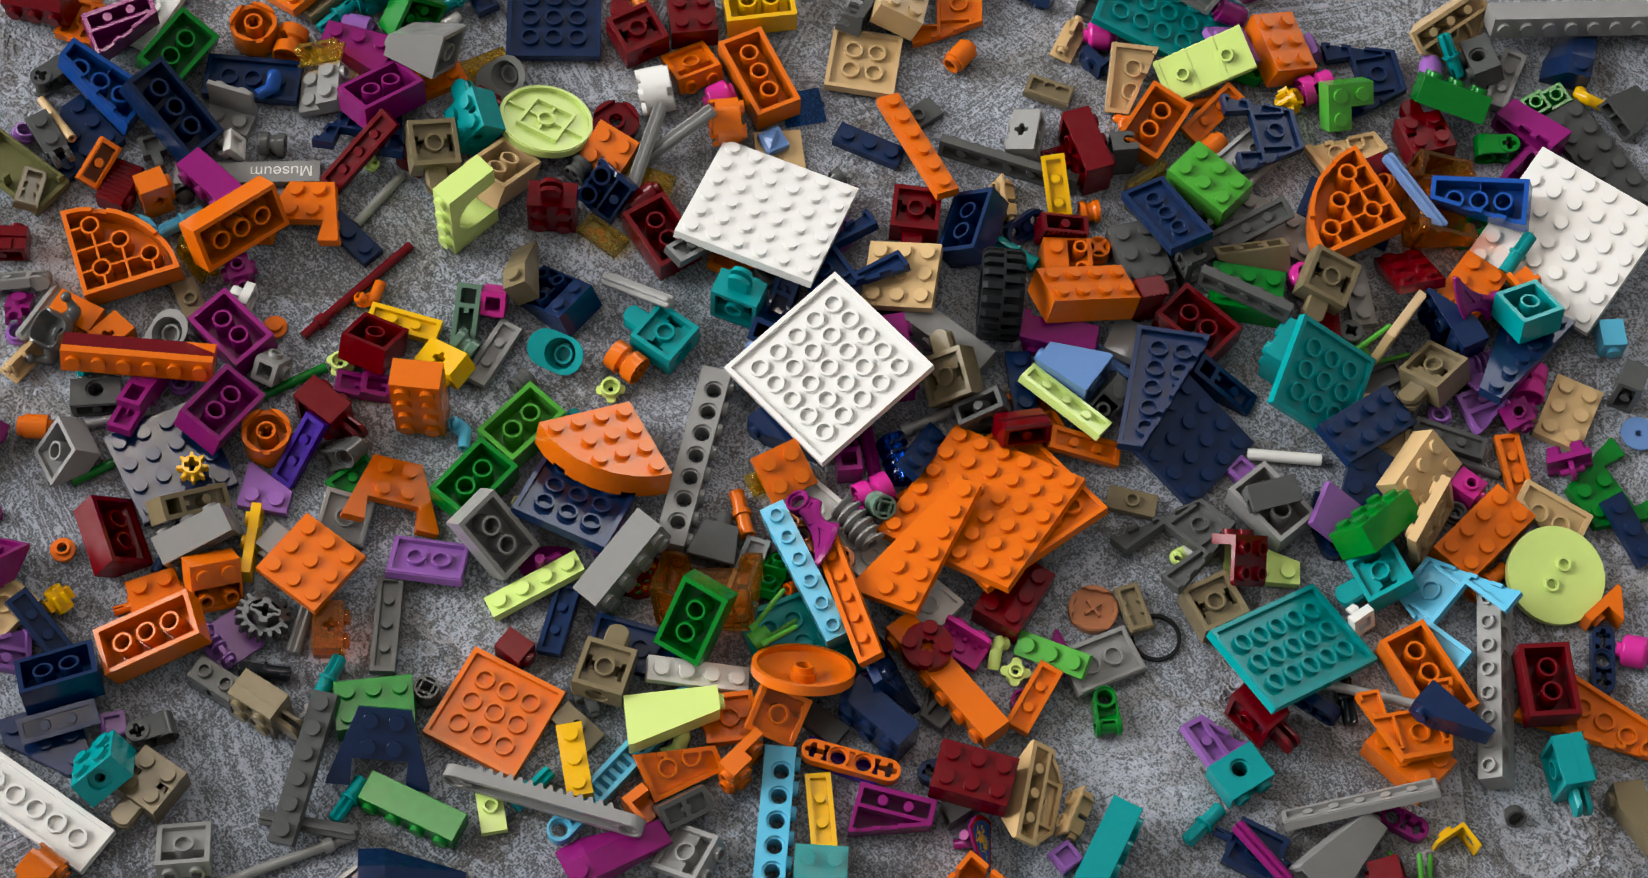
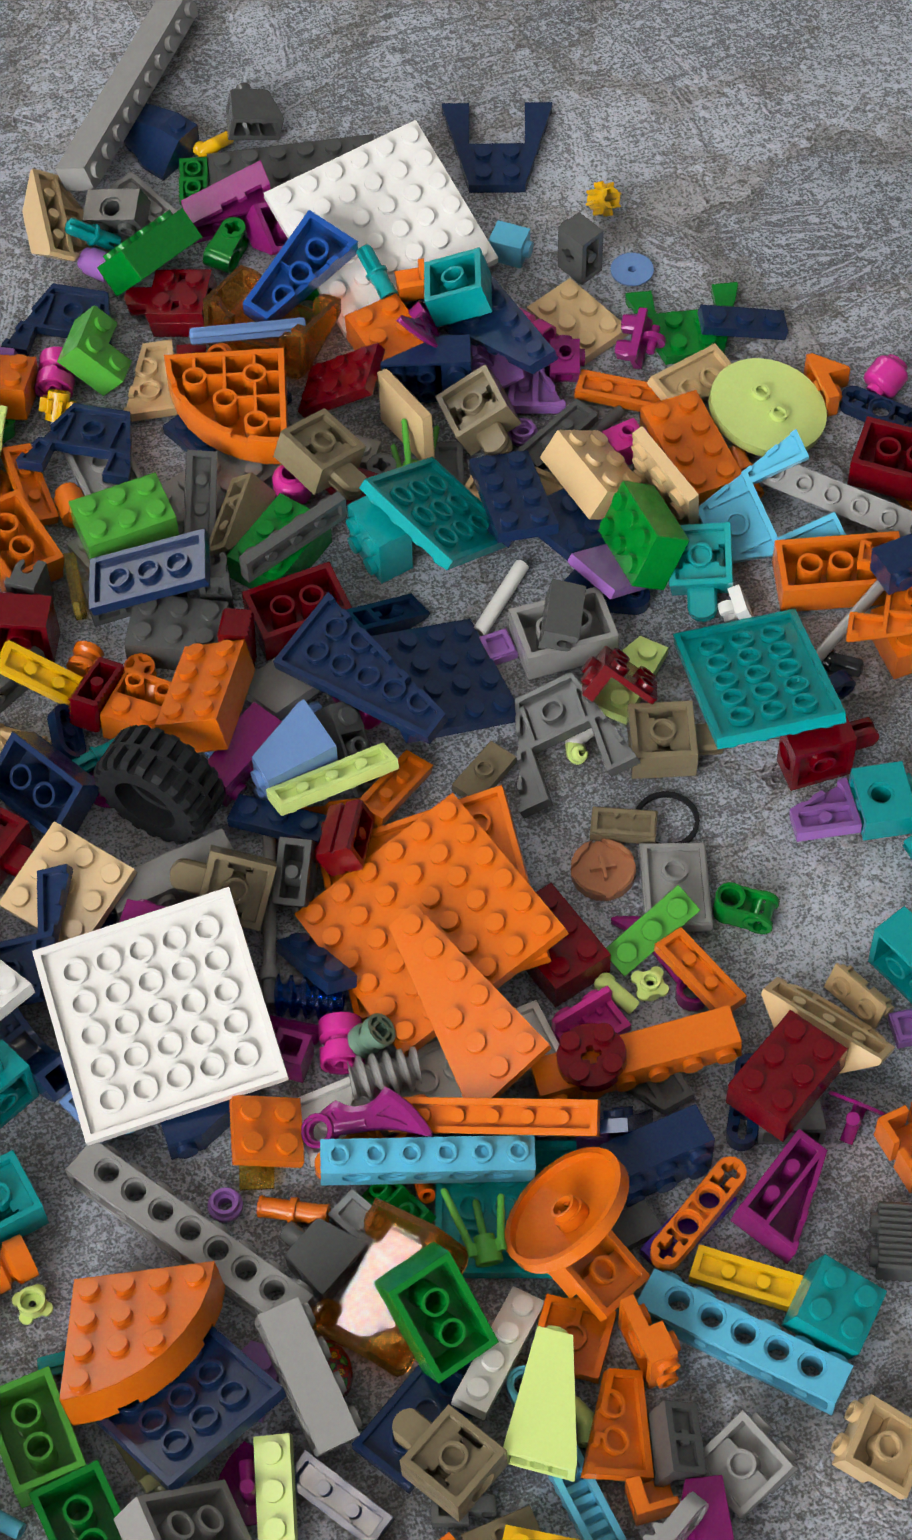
camera: 60 degrees left, 5 degrees down
none -> medium lavender plate [207,1188,243,1223]

